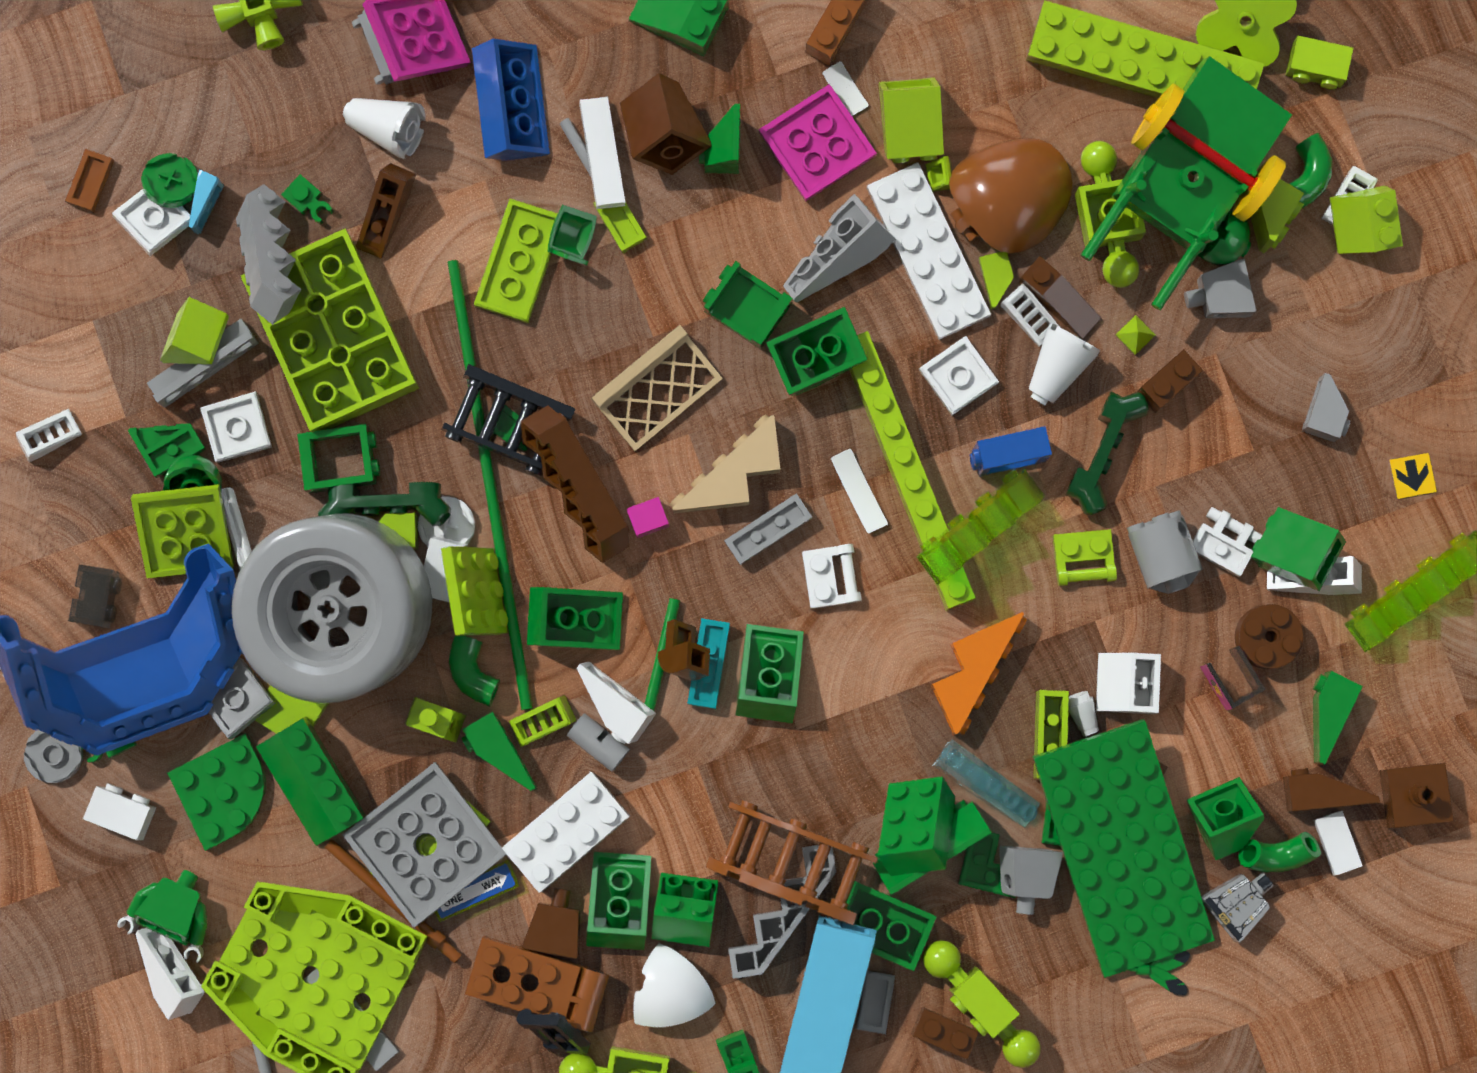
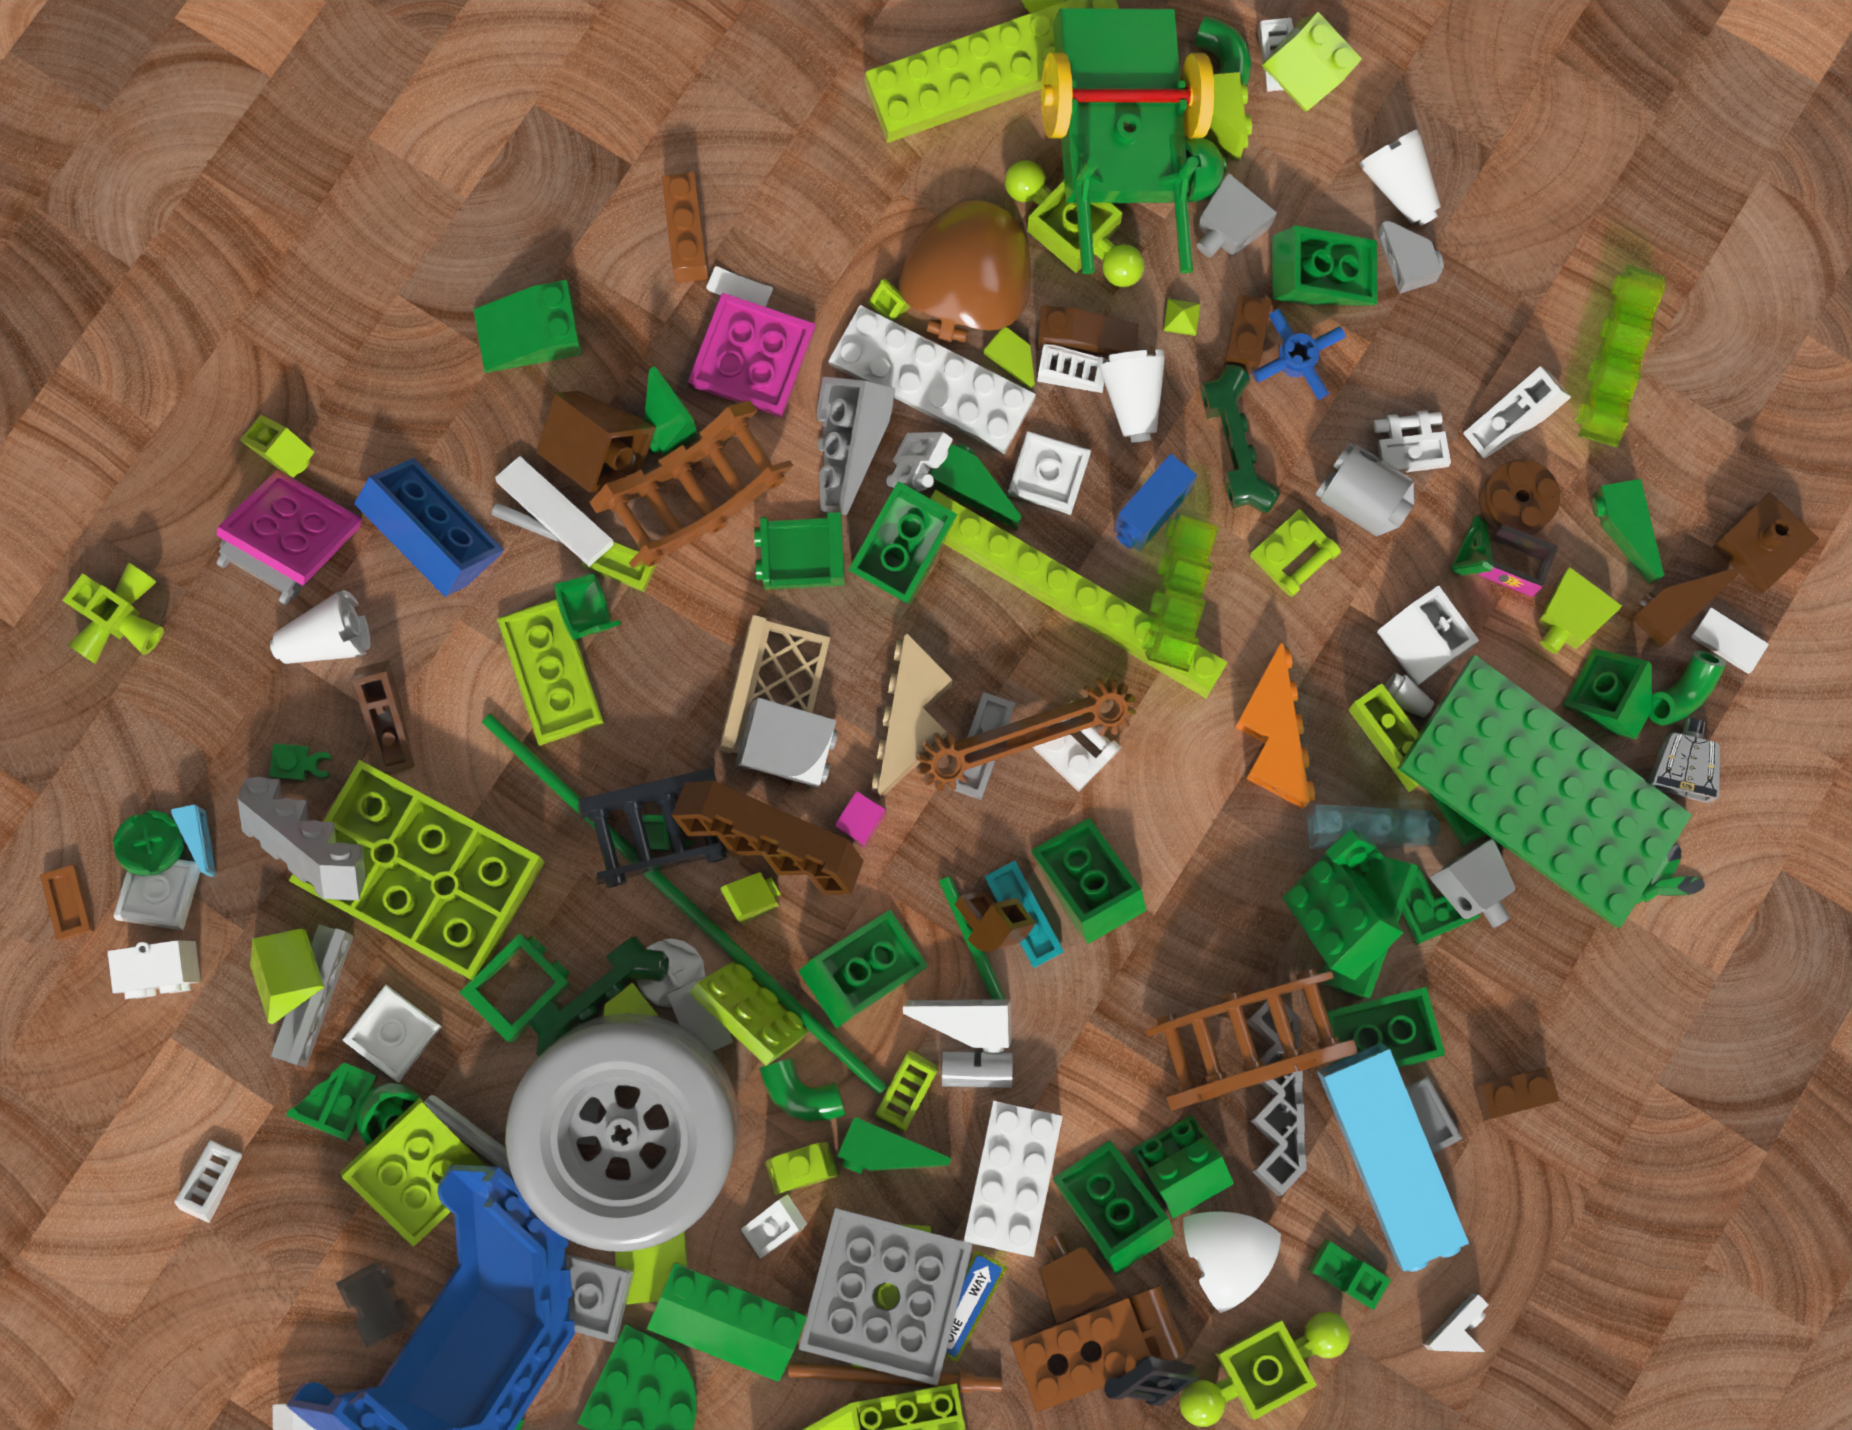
camera: 40 degrees left, 5 degrees down
white sticker [831,449,888,533] -> none
lime slope [879,78,944,163] -> none
lime brick [923,940,1041,1068] -> none
green brick [1251,507,1346,591] -> none
yellow sticker [1389,453,1437,499] -> none
none -> white brick [107,940,201,999]
none -> dark orange fence [589,400,794,568]
none -> lime slope [720,872,781,926]
none -> light grey panel [734,698,838,789]
none -> white slope [741,1194,807,1259]
none -> white plate [886,432,953,491]
none -> dark orange arm [916,677,1136,791]
none -> green slope [930,443,1021,530]
none -> blue bar [1252,309,1346,400]
none -> green slope [1272,225,1378,306]
none -> green plate [1326,829,1383,872]
none -> white cone [1359,129,1441,226]
none -> green tile [1451,516,1494,576]
none -> lime torso [1538,567,1622,654]

